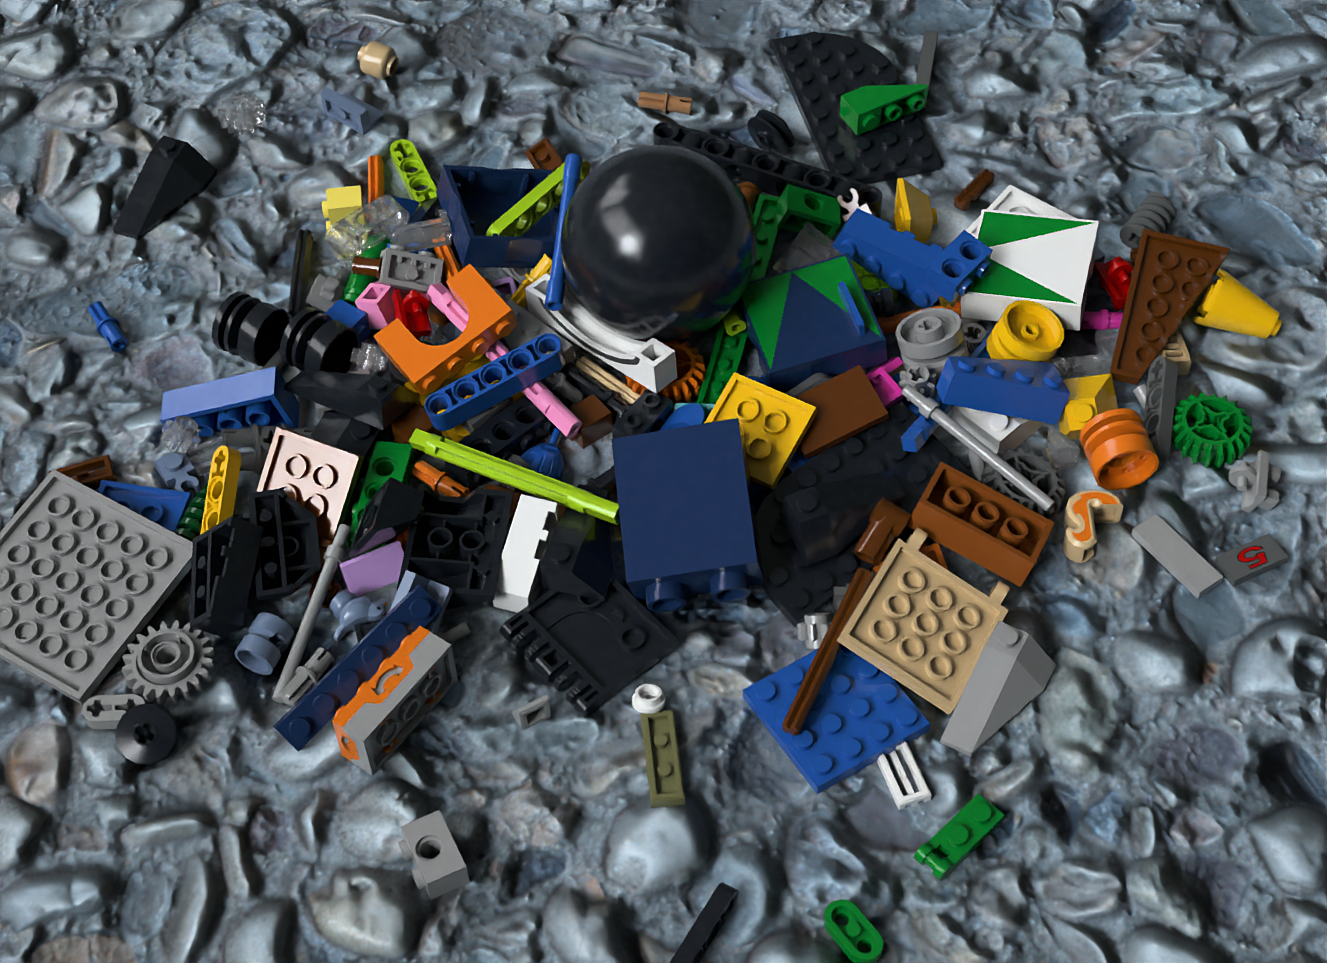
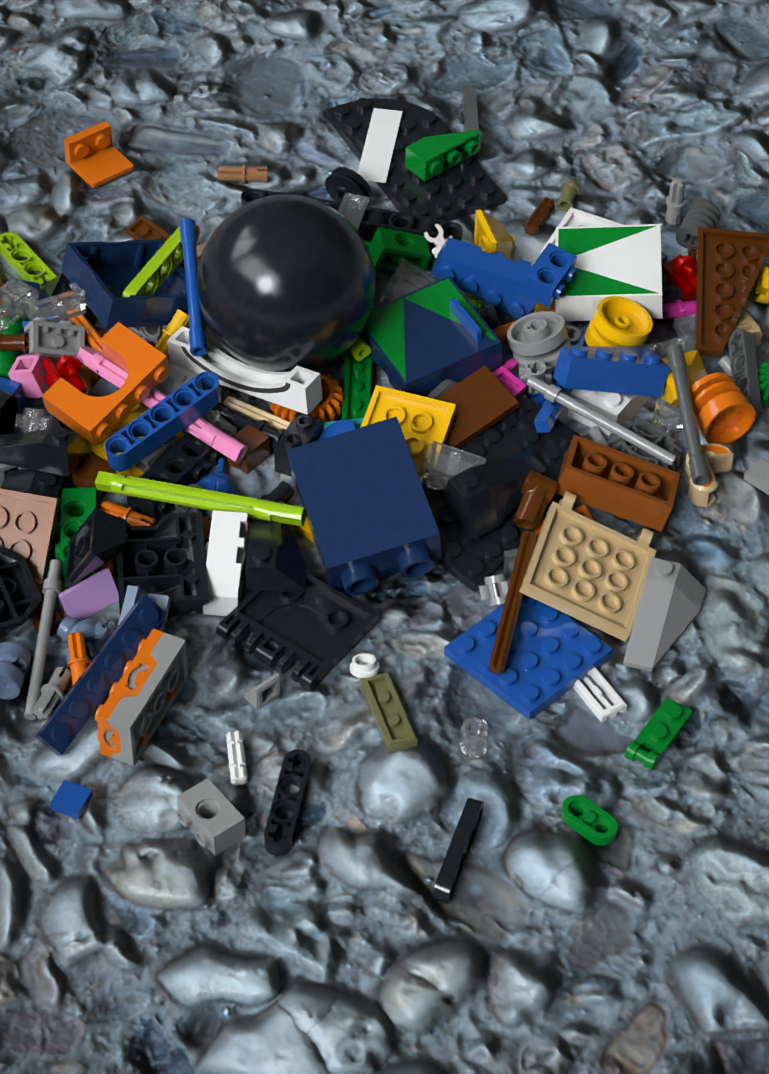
camera: 15 degrees left, 5 degrees down
none -> blue tile [50,780,93,819]
none -> orange bracket [63,120,134,188]
none -> orange axle [67,632,91,687]
none -> white axle [226,730,248,786]
none -> black beam [264,749,311,856]
none -> clear tile [338,193,370,231]
none -> white sticker [358,108,403,183]
none -> clear slope [419,441,486,490]
none -> clear bush [460,717,489,758]
none -> olive pin [557,180,580,212]
none -> light grey axle [665,177,686,225]
none -> dark grey piece [667,344,710,485]

